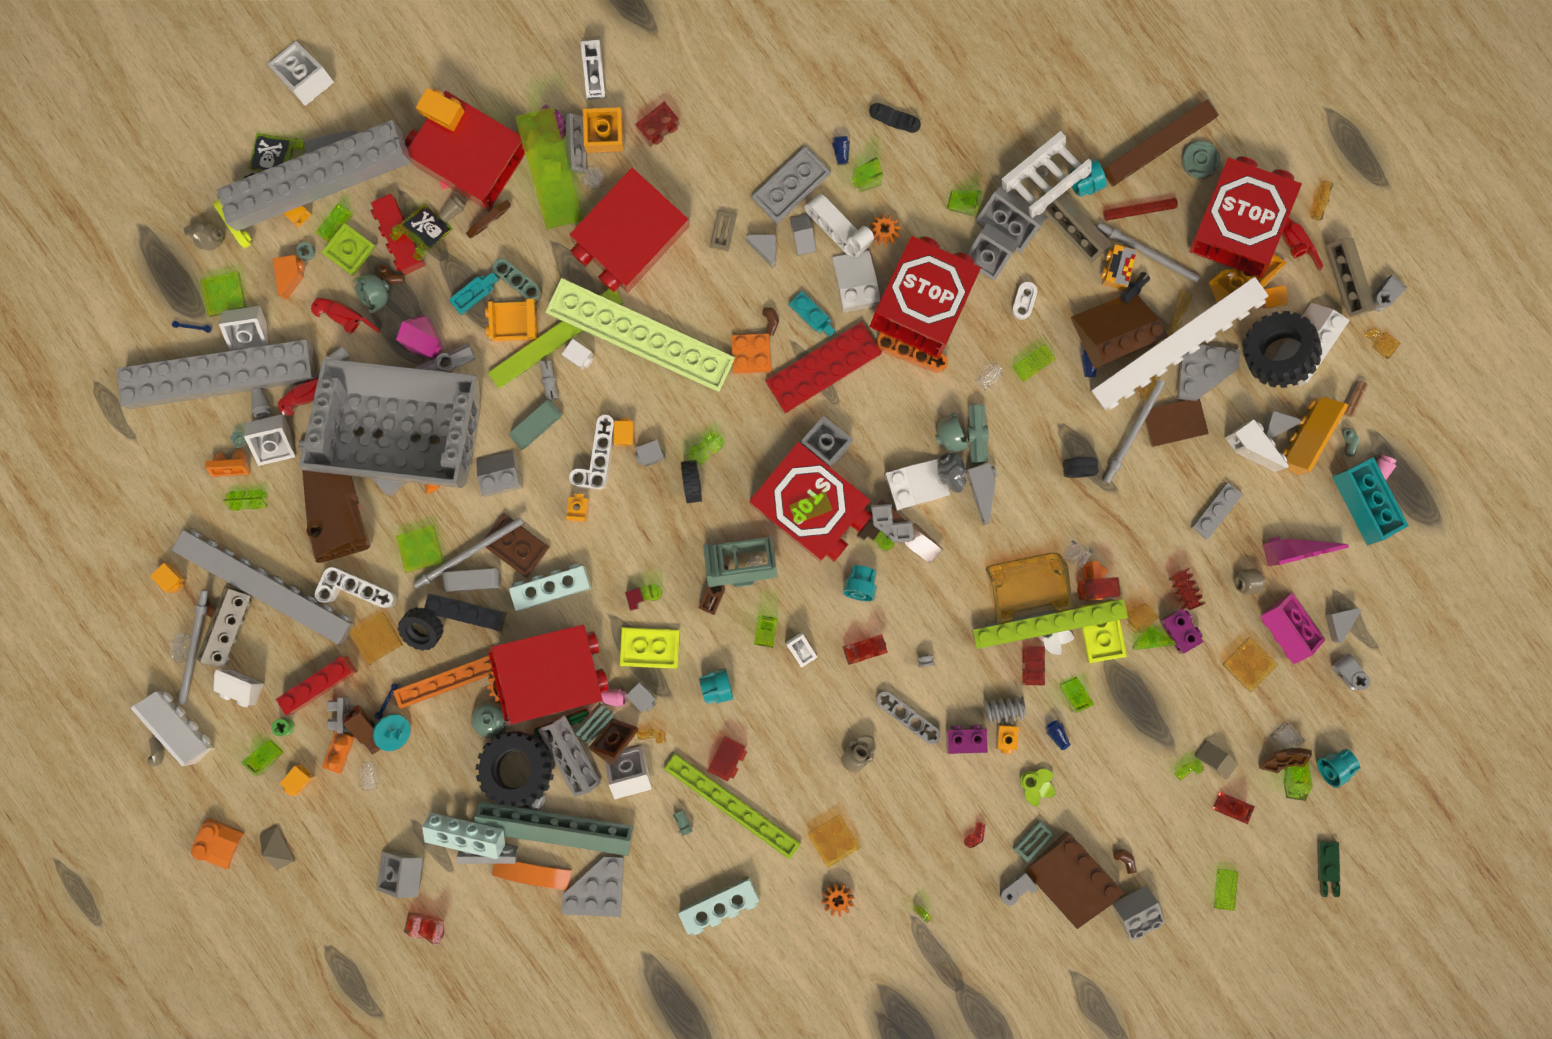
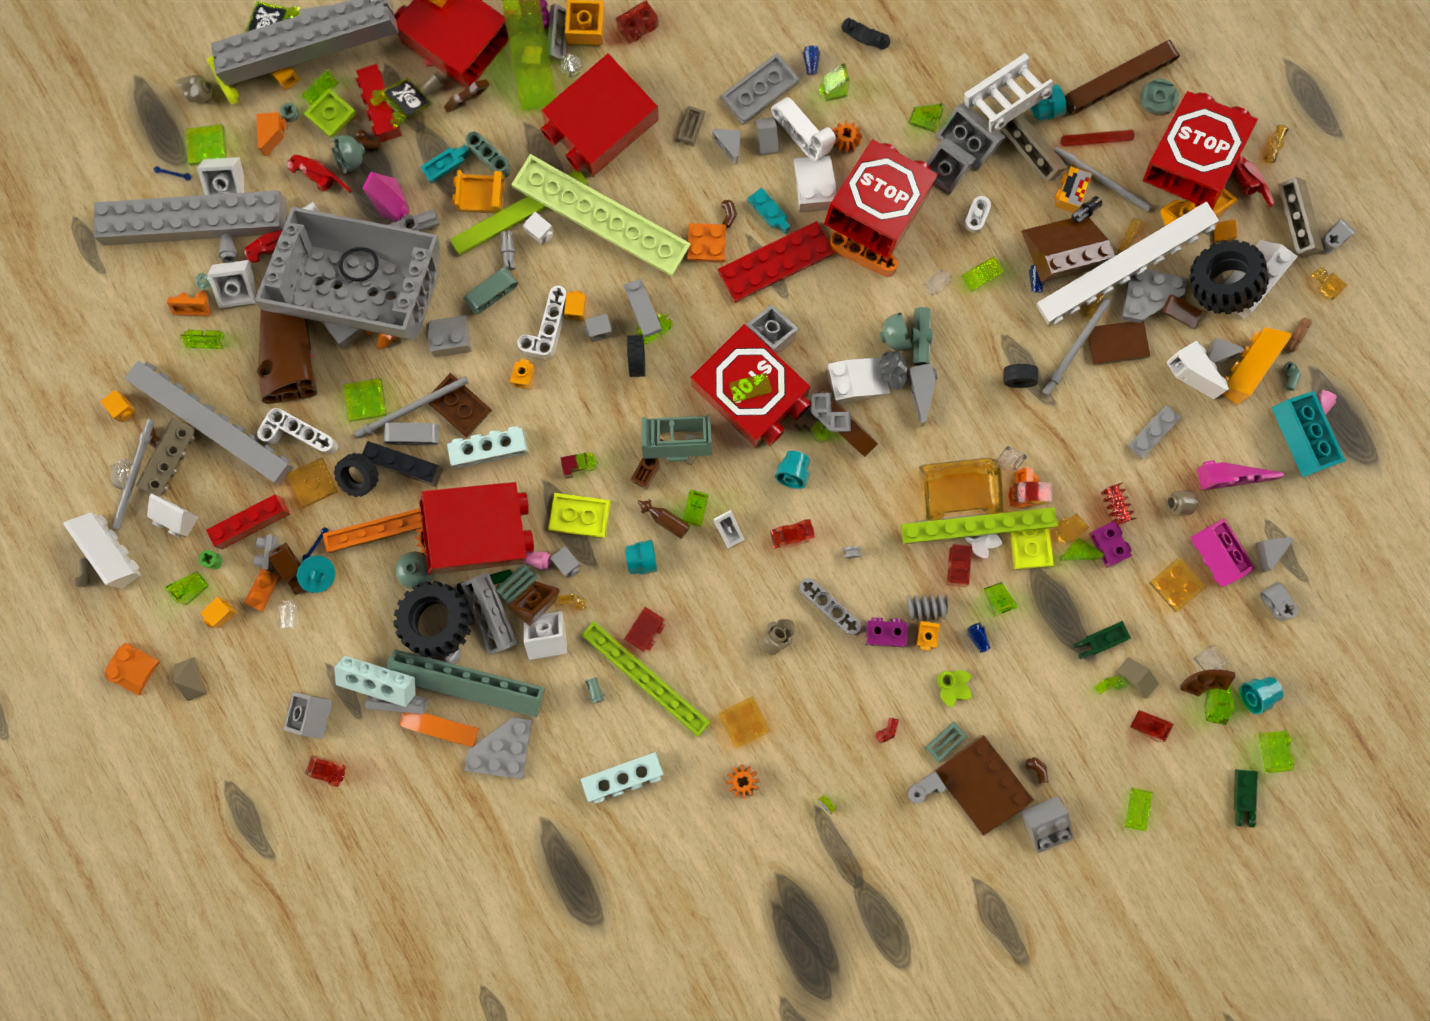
camera: 10 degrees right, 5 degrees down
none -> black tyre [339,247,379,282]
none -> light grey slope [623,278,662,337]
none -> reddish brown wheel [637,499,691,539]
none -> dark green hinge [1073,621,1131,659]
none -> reddish brown tile [1162,294,1202,329]
none -> clear neon green brick [1258,730,1295,773]

